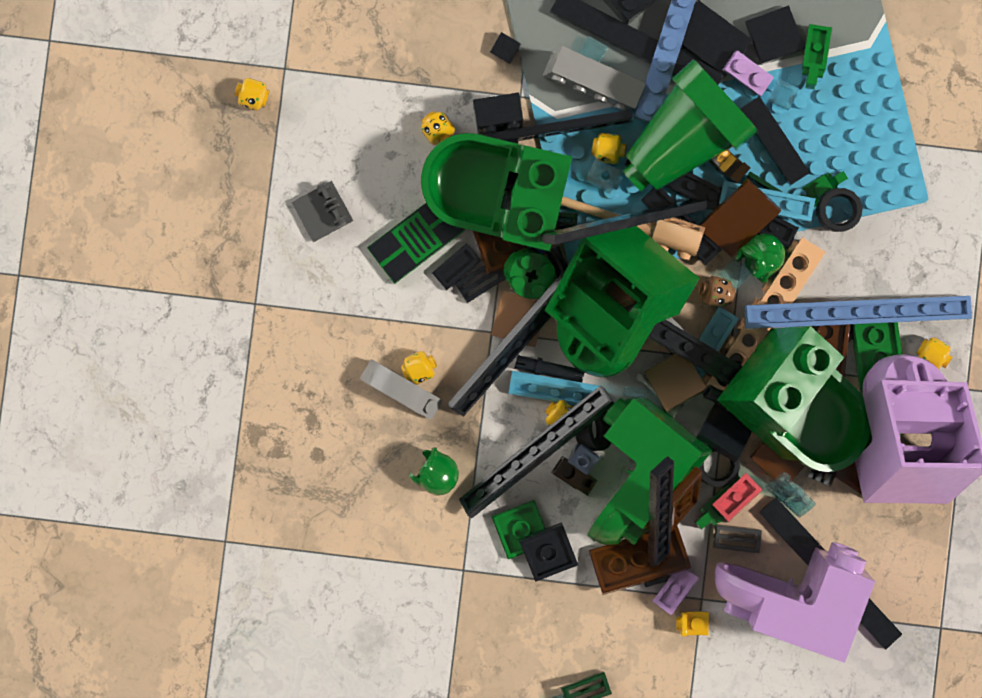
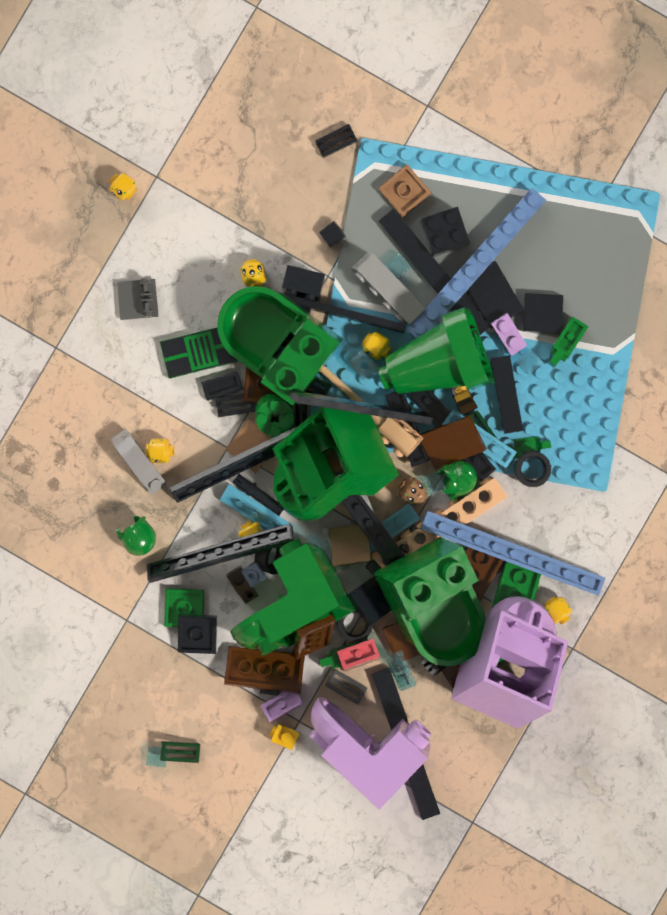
camera: 20 degrees right, 0 degrees up
black tile [648,456,674,567] -> none

